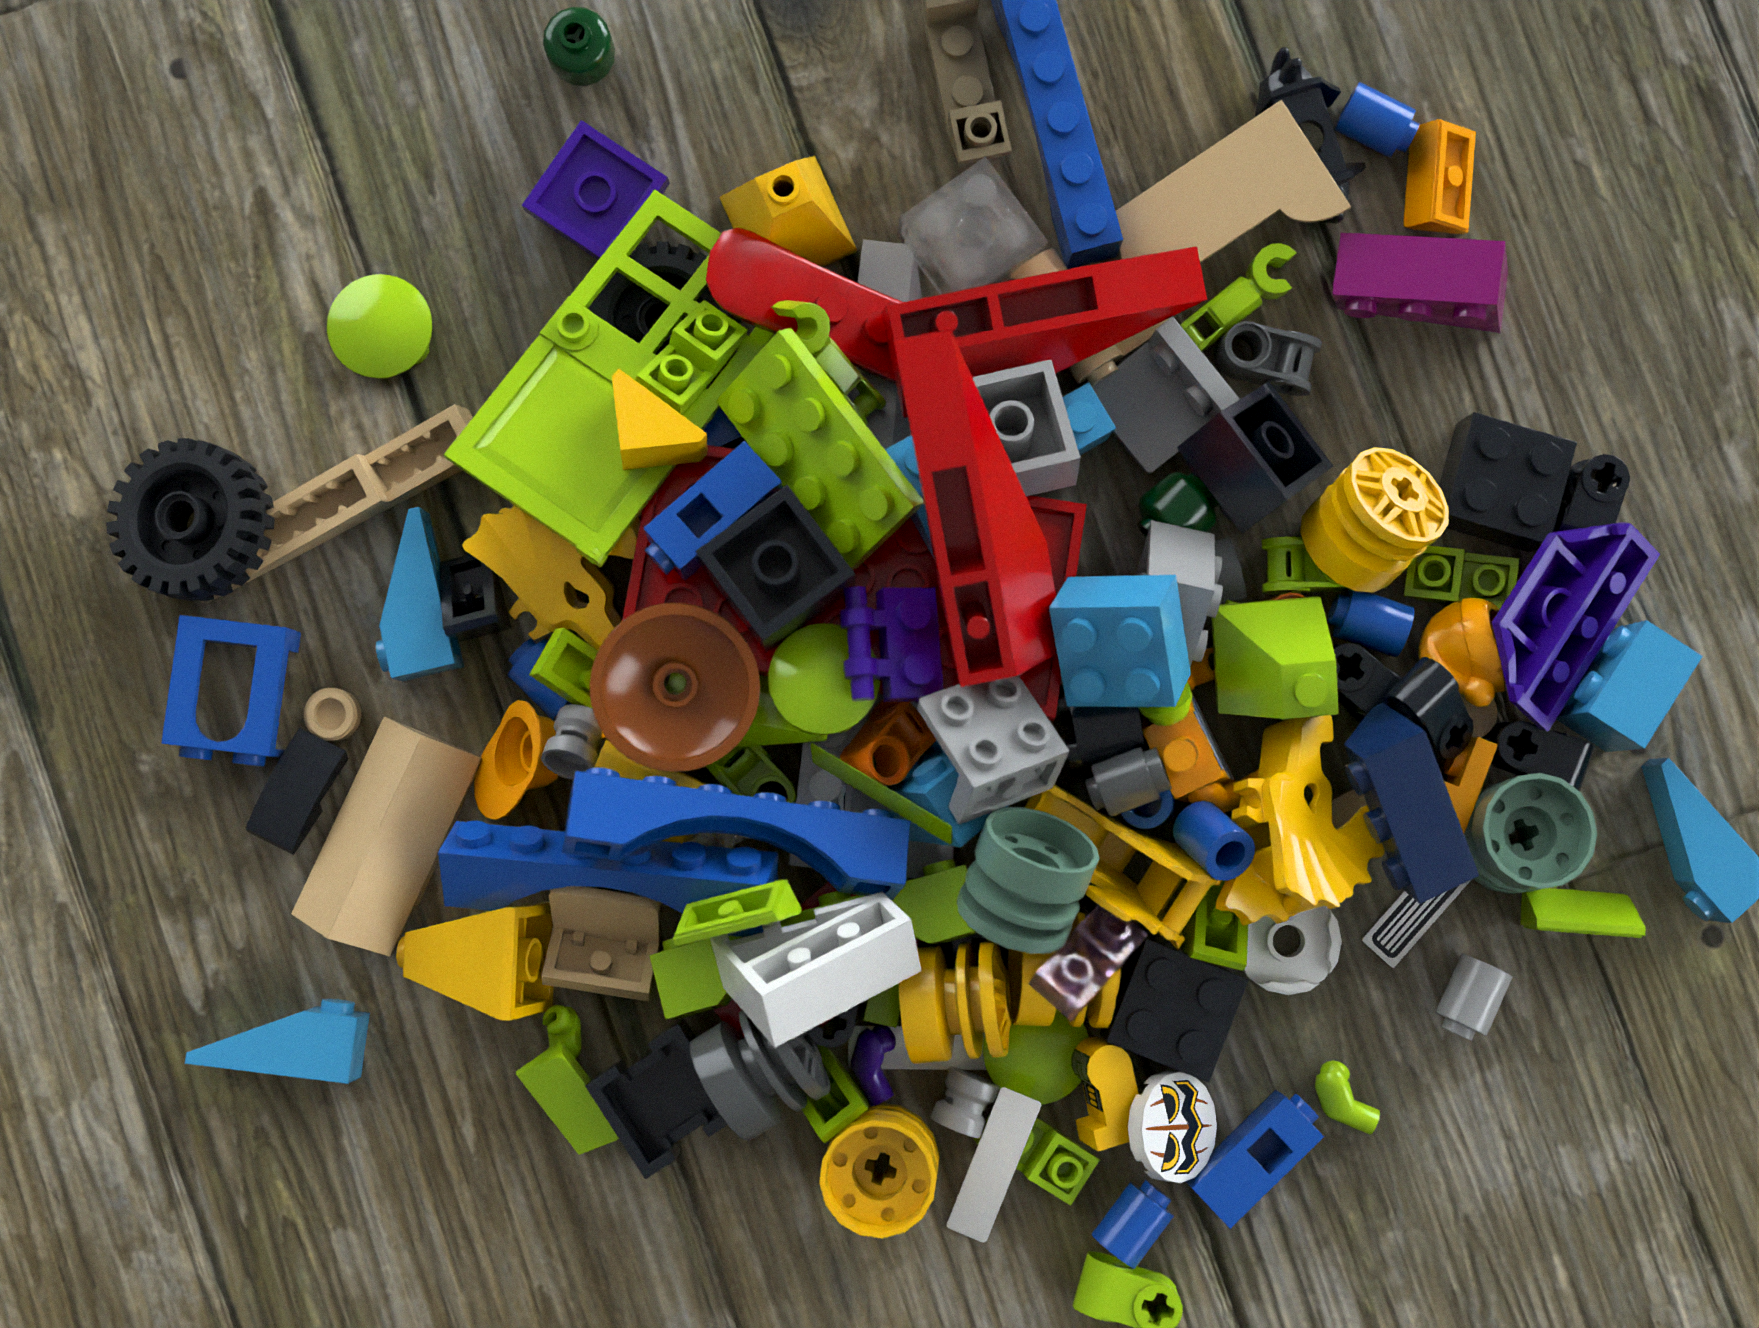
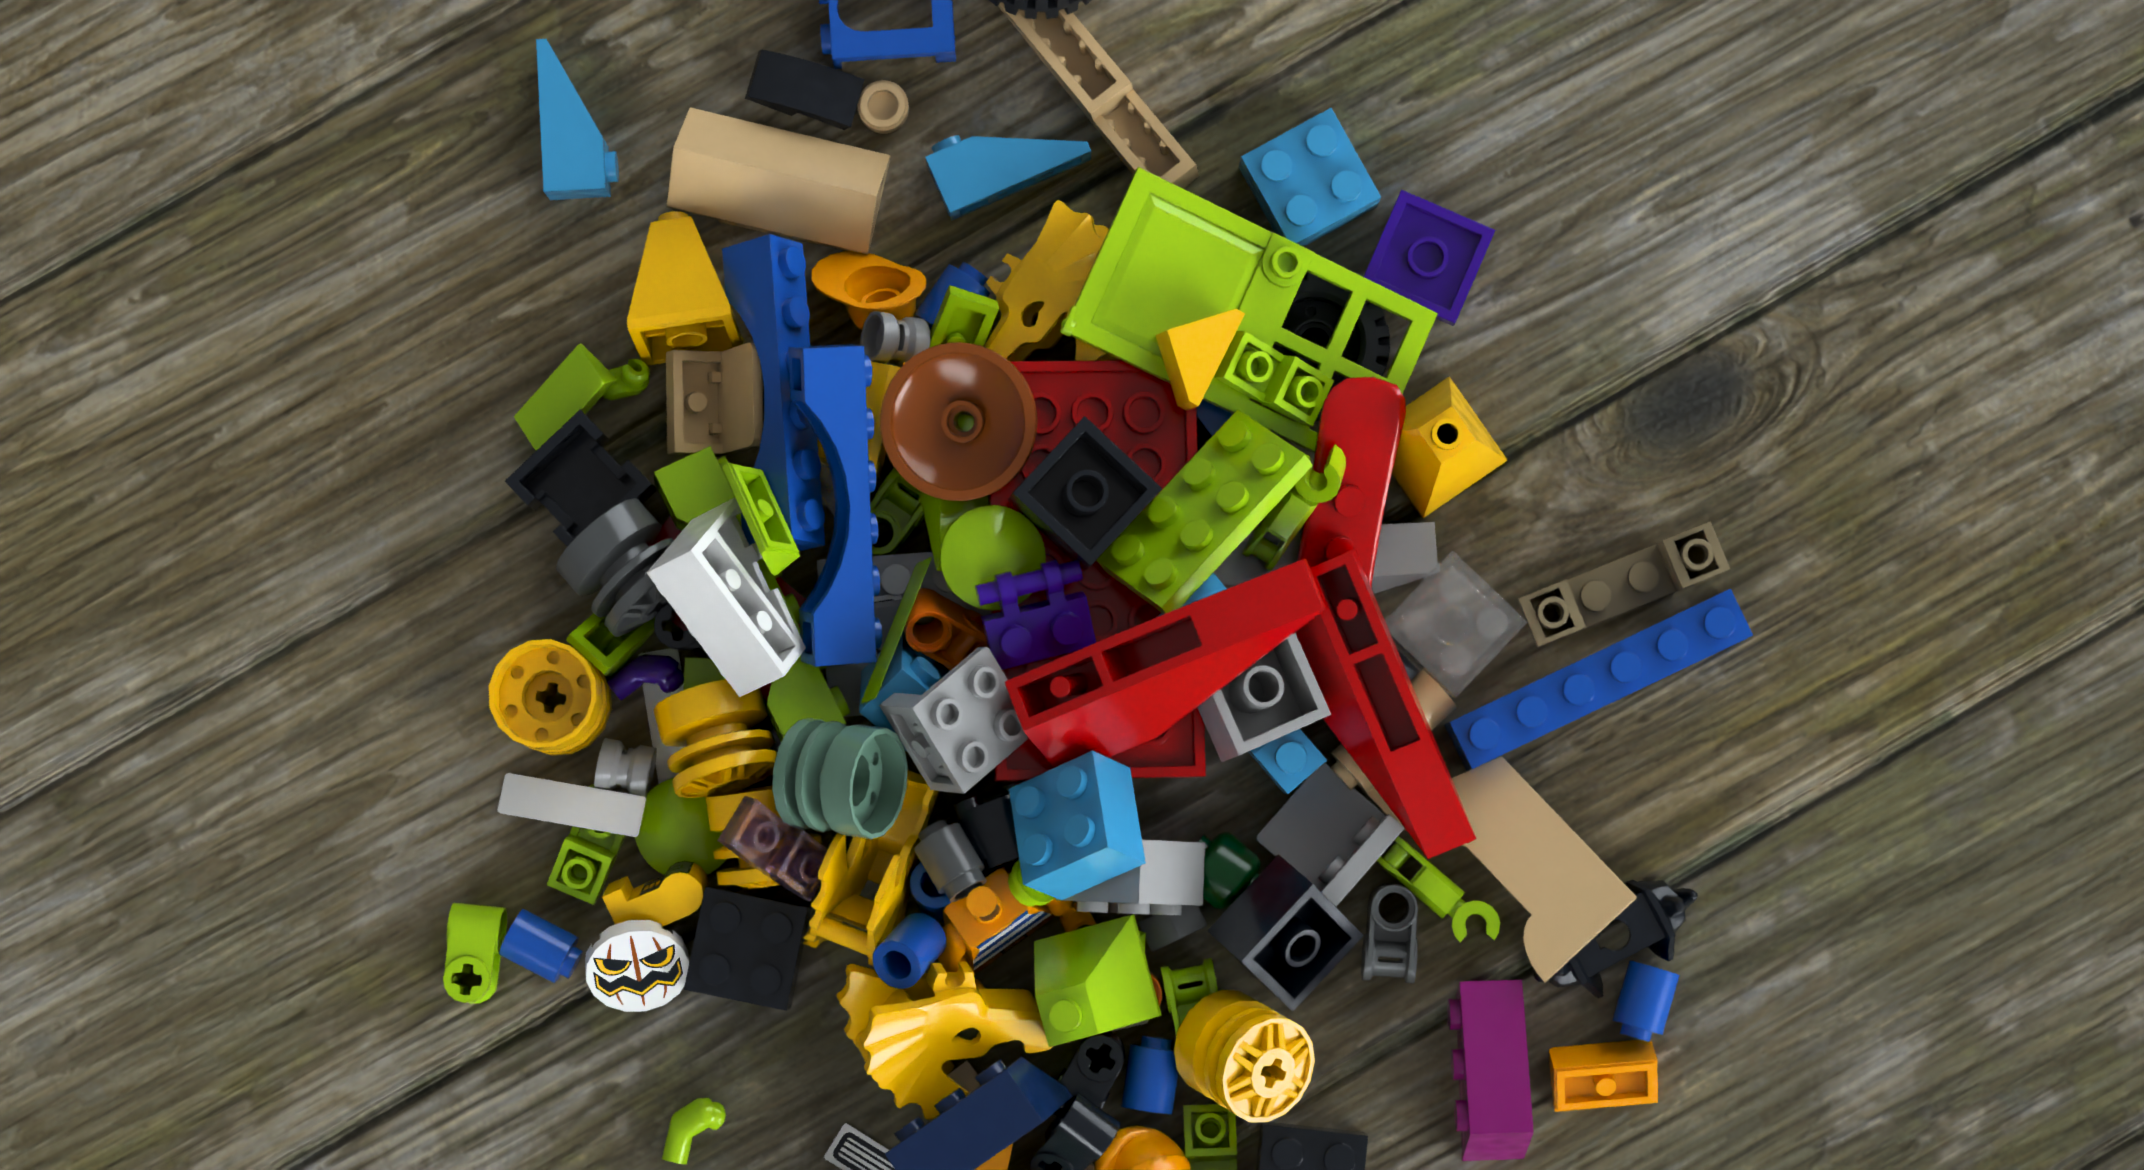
camera: 85 degrees right, 0 degrees up
lime dish [327,274,433,378] -> none
black slope [439,554,512,642] -> none
dark green head [543,7,615,86] -> none
blue brick [643,441,783,581] -> none
lime slope [1180,881,1249,971] -> none
blue brick [1186,1090,1324,1229] -> none
white tile [1243,906,1342,995] -> none
none -> dark azure brick [1238,108,1381,247]

